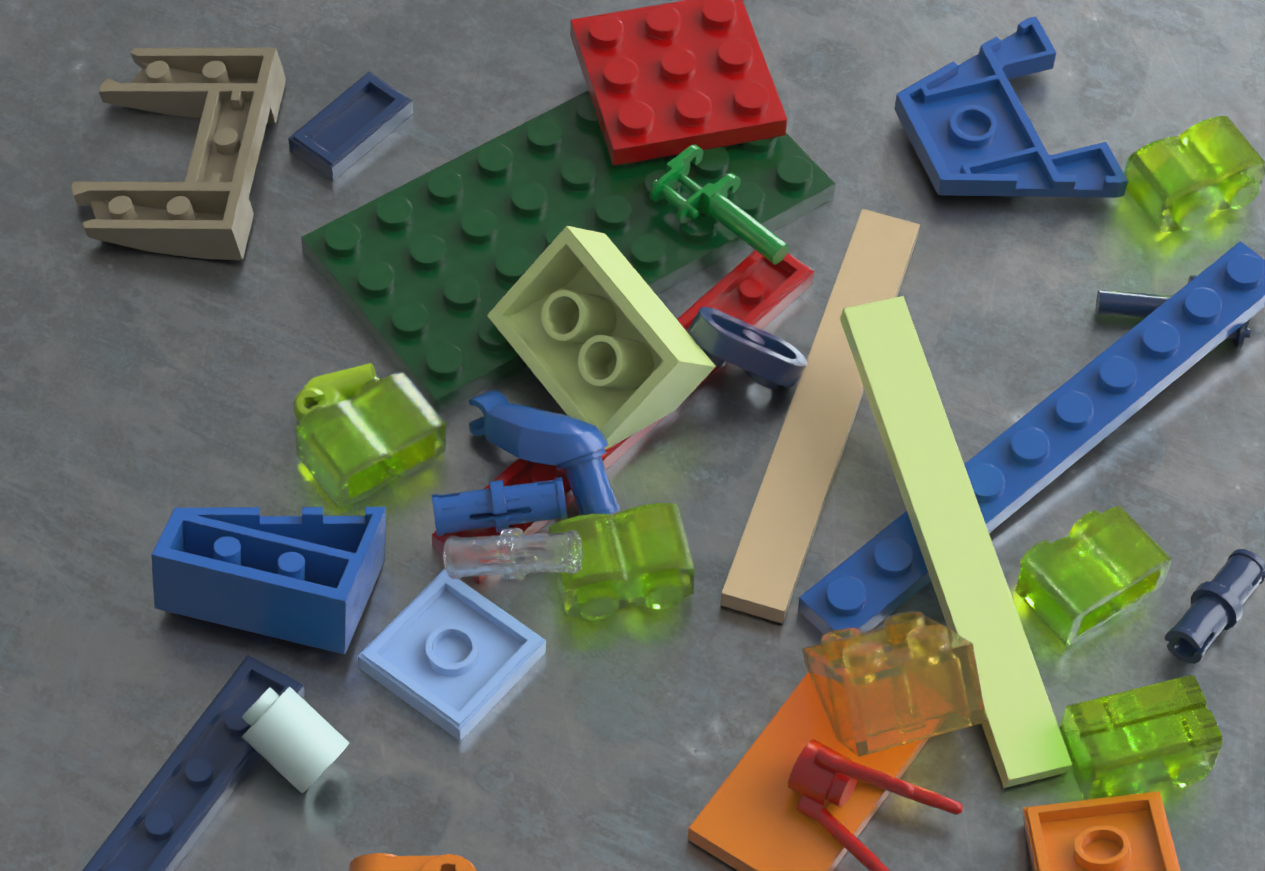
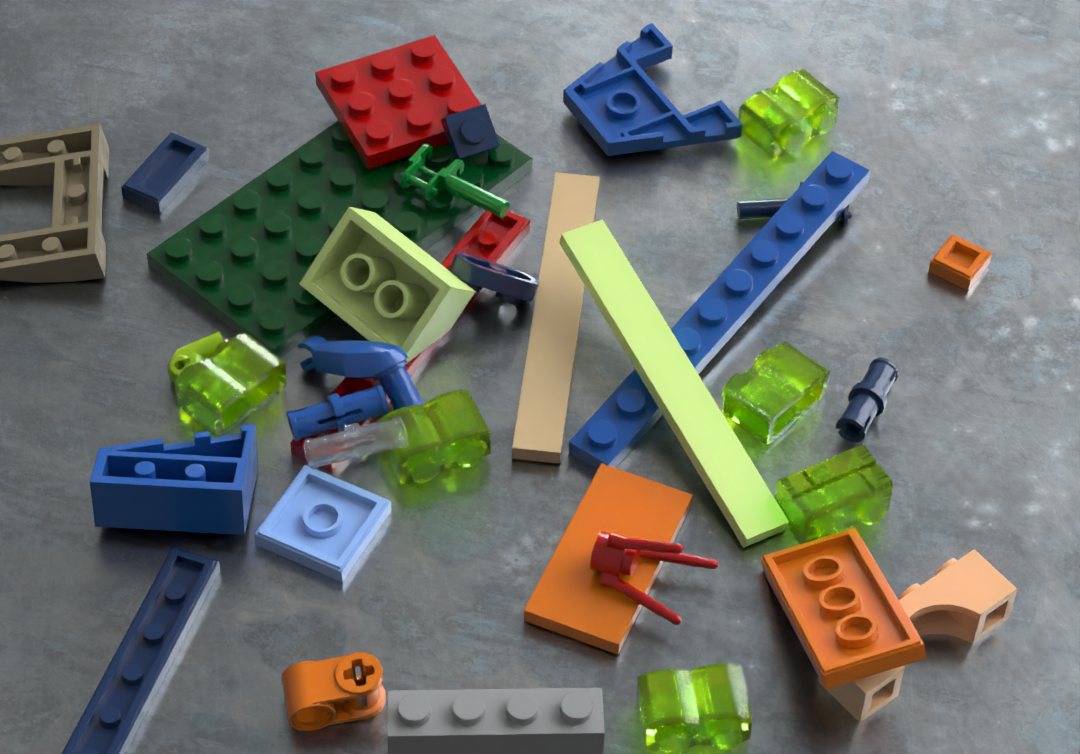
camera: 10 degrees left, 5 degrees down
light aqua brick [241,686,349,793] -> none
clear yellow slope [802,611,987,757] -> none
none -> dark blue plate [440,104,500,160]

